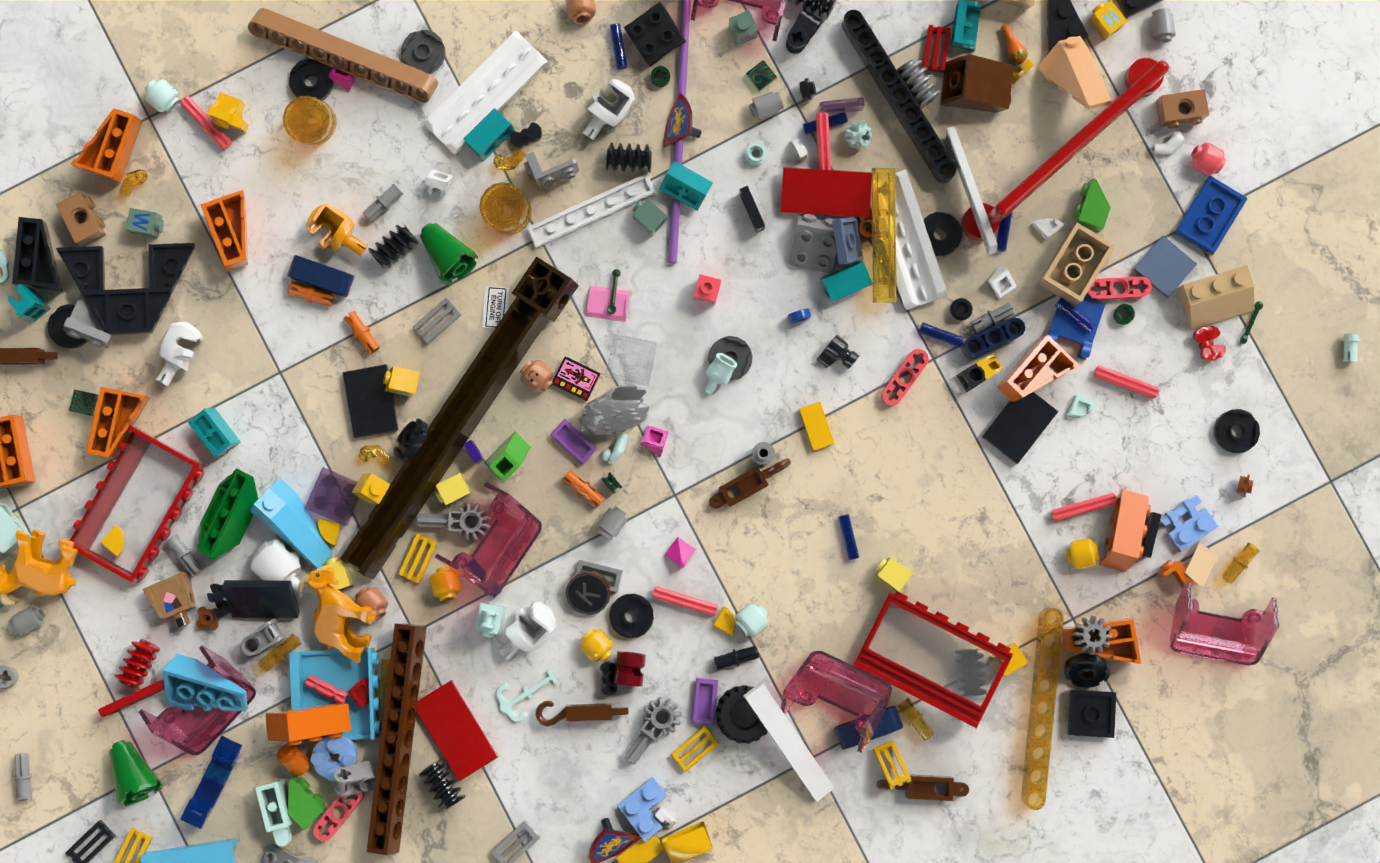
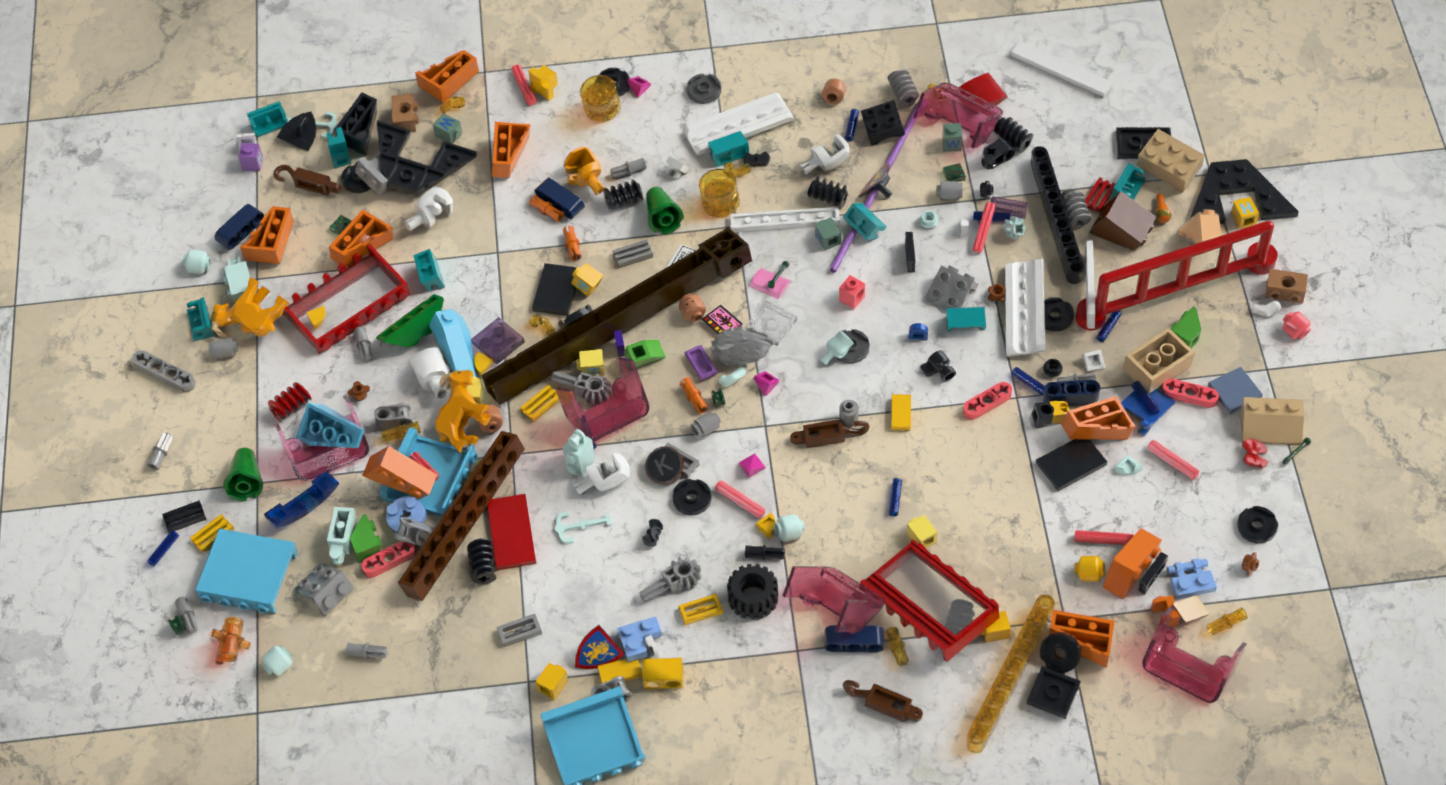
camera: 25 degrees right, 30 degrees down
red tile [98,680,165,717] -> none
medium nougat torso [142,572,196,628] -> none
light aqua head [145,79,179,113] -> none
black tile [207,580,300,618] -> none
medium nougat beam [248,8,438,103] -> none
orange brick [277,743,310,776] -> none
red tile [347,677,369,709] -> none
yellow brick [352,473,390,504] -> none
yellow head [430,567,461,601] -> none
light grey bracket [524,152,579,189] -> none
reddish brown piece [535,701,629,727] -> none
yellow head [580,629,613,662] -> none
dark red wheel [613,651,646,687] -> none
dark green bush [651,66,670,87] -> none
medium lavender tile [692,678,718,725] -> none
white tile [743,682,835,802] -> none
red tile [781,167,873,217] -> none
sand blue tile [832,217,864,265] -> none
clear yellow tile [872,168,896,303] -> none
yellow tile [873,740,912,790] -> none
yellow tile [1013,60,1034,84] -> none
white tile [1032,218,1064,240] -> none
light grey gear [1072,616,1113,655] -> none
dark green bush [1113,304,1135,325] -> none
light grey brick [1151,8,1176,43] -> none
blue tile [1174,175,1248,255] -> none
light aqua pin [1342,334,1361,362] -> none

